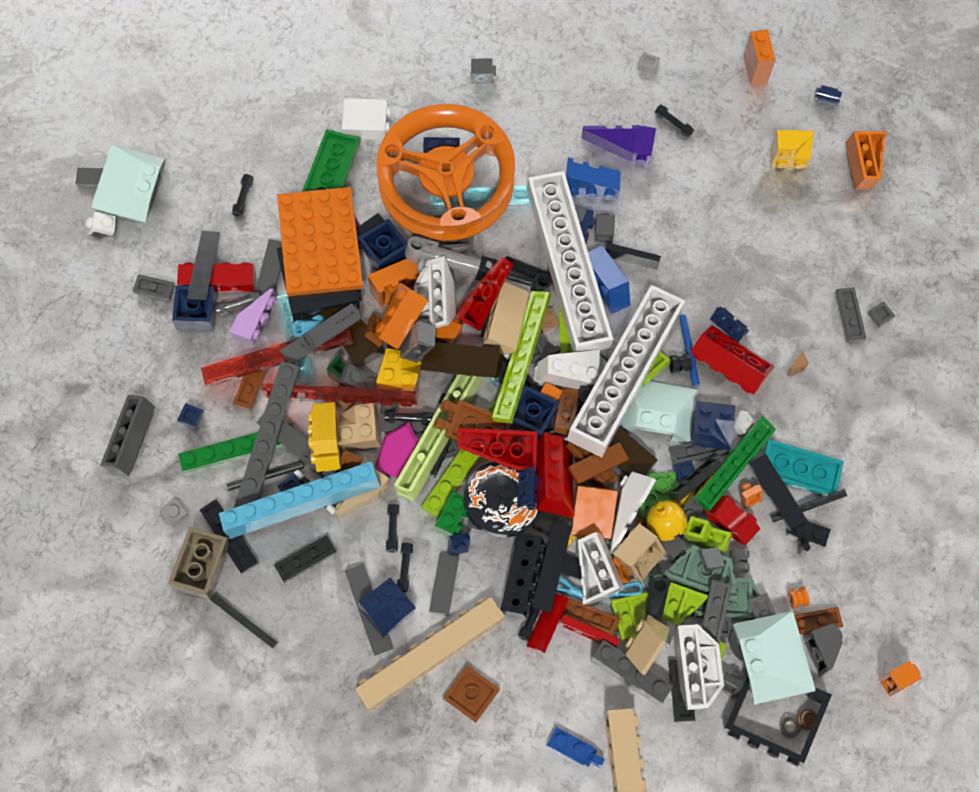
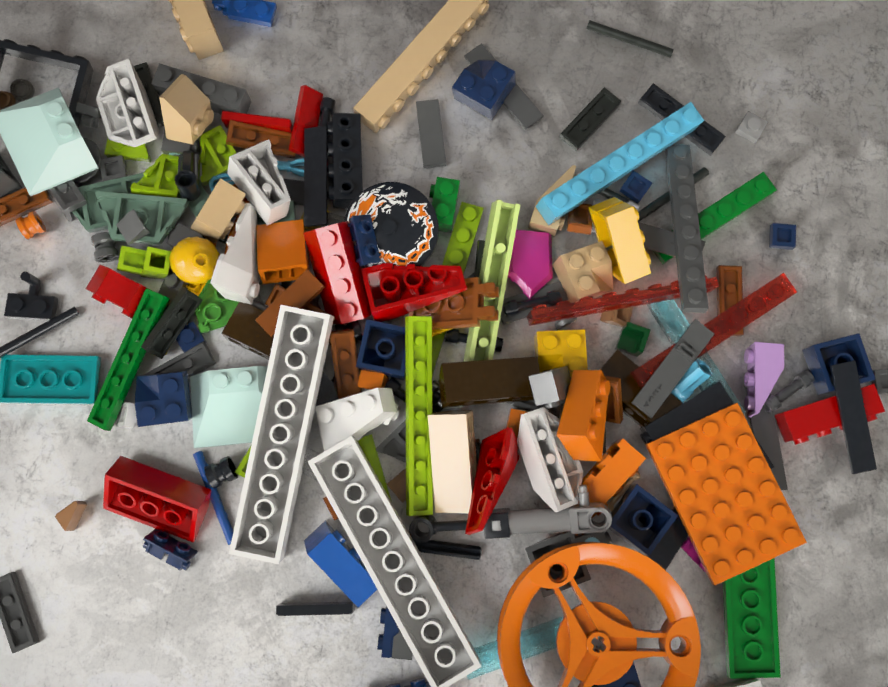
camera: 165 degrees right, 10 degrees up
dark grey brick [100,395,155,477] -> none
dark tan brick [168,527,228,600] -> none
black bar [231,174,254,218] -> none
dark grey plate [340,364,377,398] -> none
black bar [386,504,399,553] -> none
black bar [397,543,413,592] -> none
dark orange tile [443,665,500,724] -> none
dark blue plate [447,532,470,556] -> none
dark grey brick [594,213,615,243] -> none
dark grey tile [702,579,732,644] -> none
orange tile [741,482,762,509] -> none
black tile [748,454,808,531] -> none

